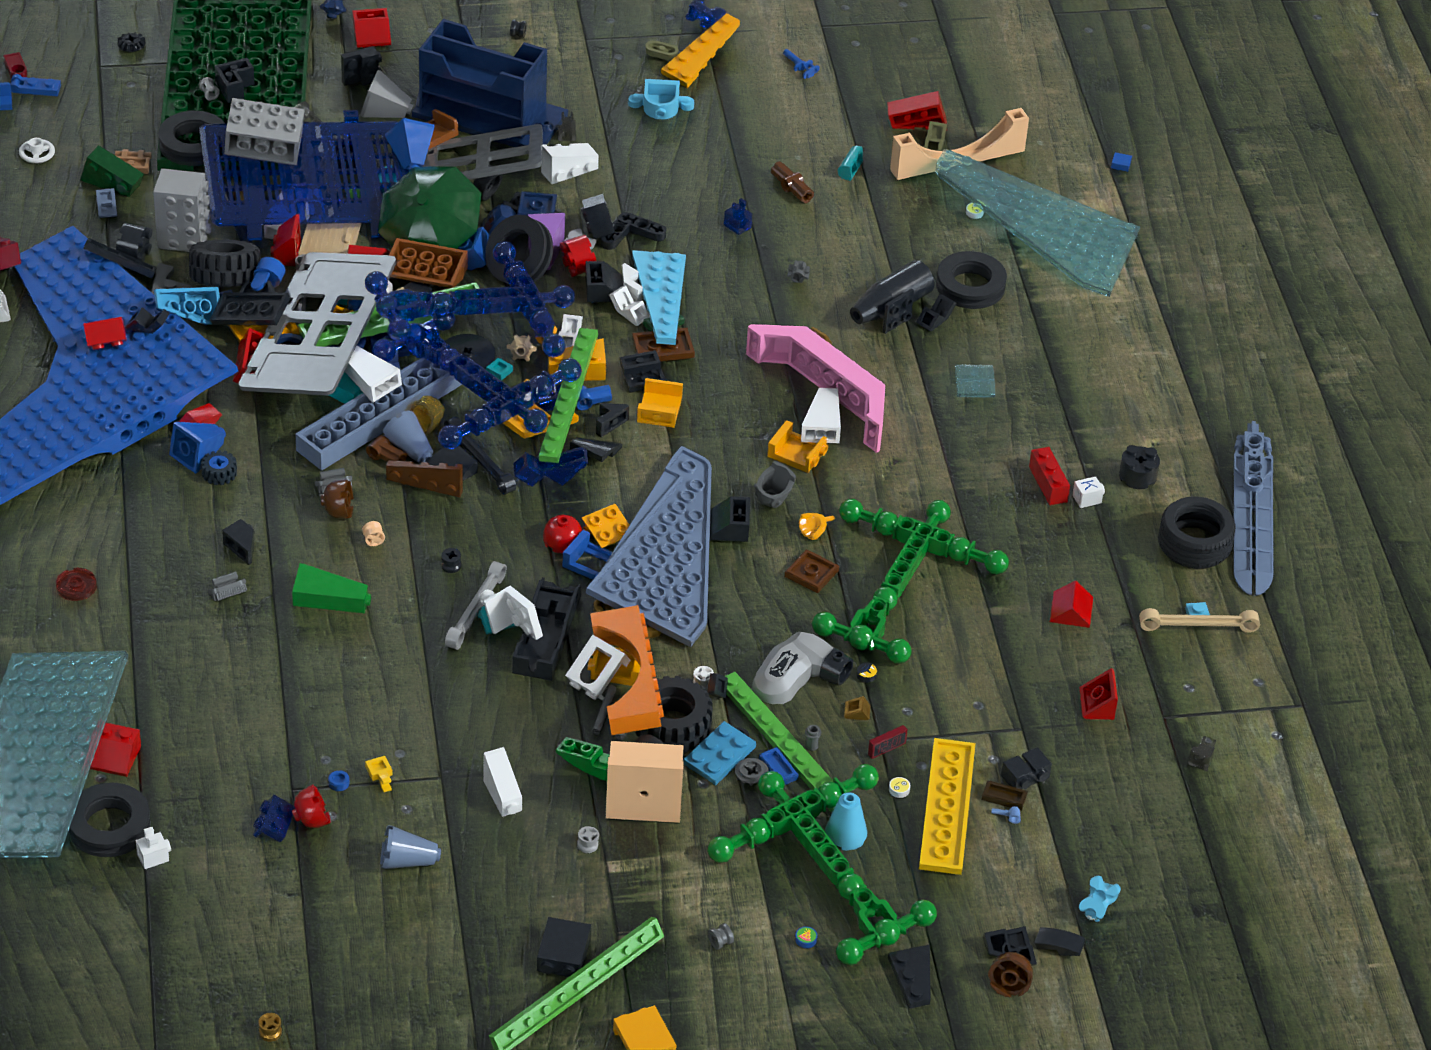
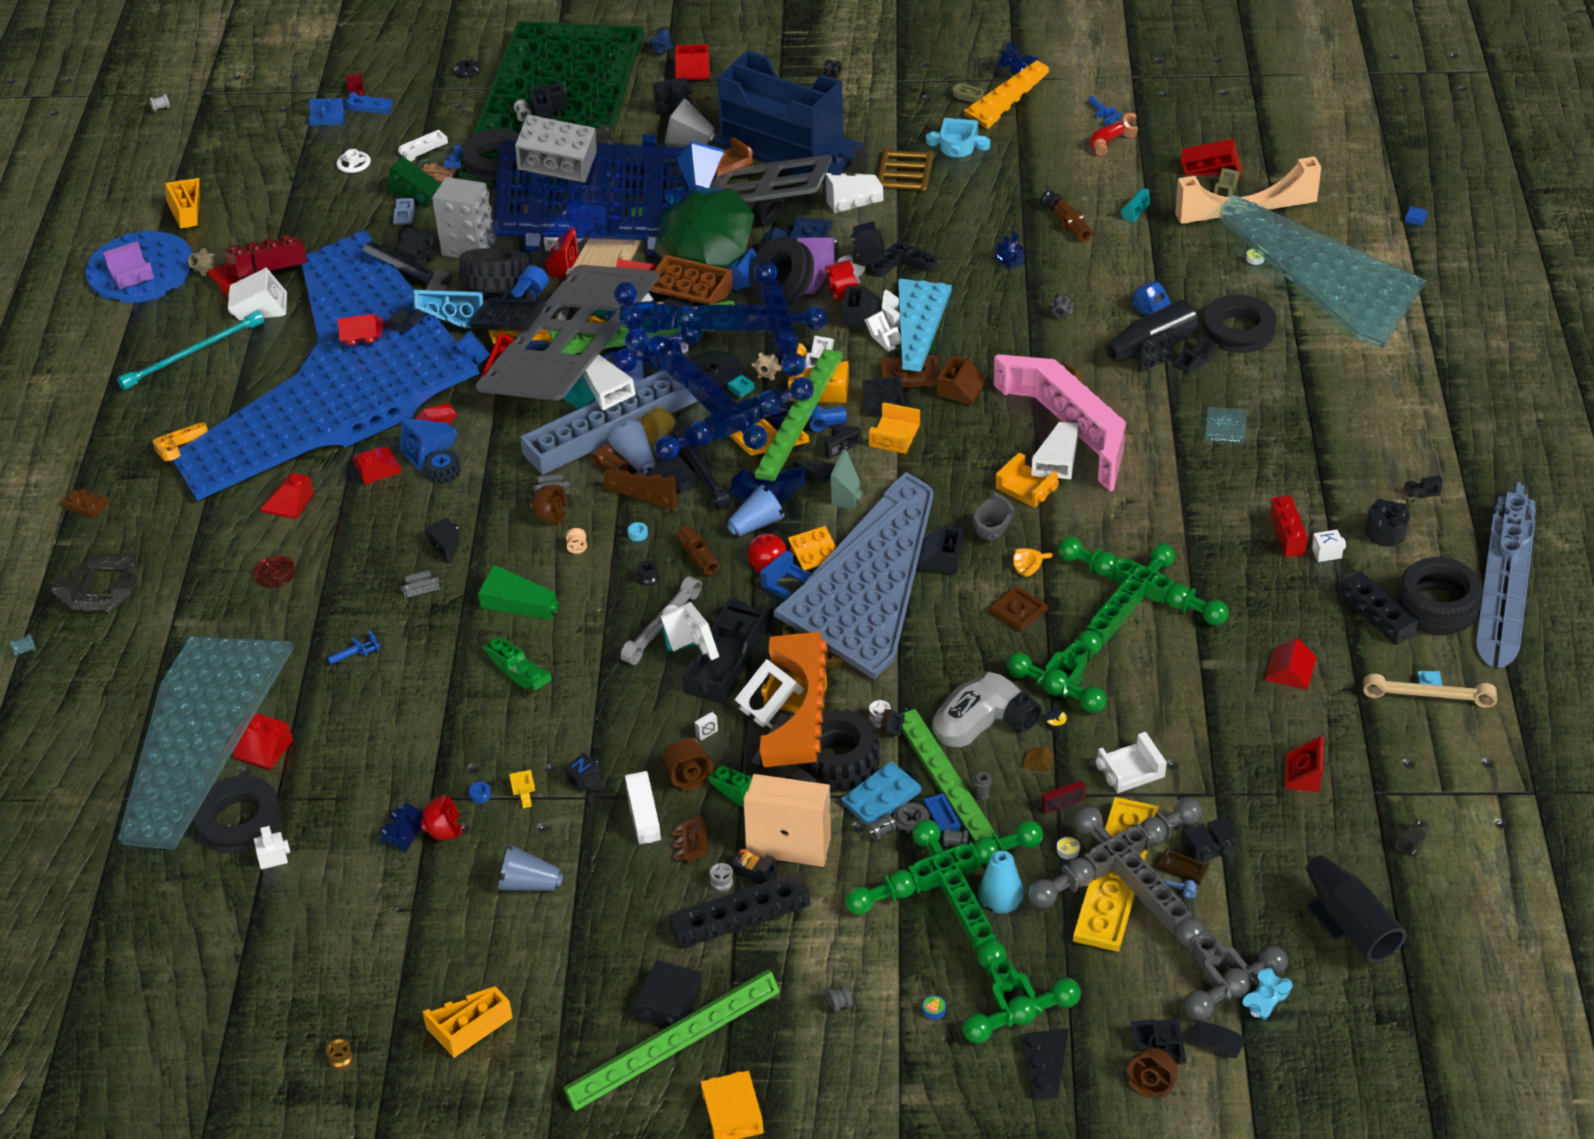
camera: 15 degrees right, 0 degrees up
none -> red slope [260,473,314,519]
none -> blue piece [327,631,380,665]
none -> red slope [352,446,402,484]
none -> white plate [398,130,448,162]
none -> light orange wedge [422,986,513,1058]
none -> blue plate [444,145,463,169]
none -> blue arch [455,331,490,366]
none -> green slope [483,636,552,690]
none -> black brick [564,753,600,793]
none -> medium azure tile [628,522,648,541]
none -> reddish brown brick [662,737,713,790]
none -> black brick [669,871,810,949]
none -> reddish brown plate [672,815,708,863]
none -> reddish brown piece [676,525,720,576]
none -> white tile [695,712,718,741]
none -> medium blue cone [727,485,785,537]
none -> black leg [730,849,776,884]
none -> sand green slope [831,450,863,510]
none -> dark grey bush [866,813,896,841]
none -> pearl gold bar [877,148,934,192]
none -> reddish brown slope [937,355,987,405]
none -> dark grey bush [943,828,968,848]
none -> dark grey piece [1028,797,1288,1021]
none -> black wheel [1040,189,1062,211]
none -> piece [1090,113,1138,156]
none -> white panel [1096,732,1166,793]
none -> blue helmet [1132,281,1171,316]
none -> black piece [1306,855,1407,963]
none -> black brick [1340,571,1418,645]
none -> black plate [1404,475,1443,499]

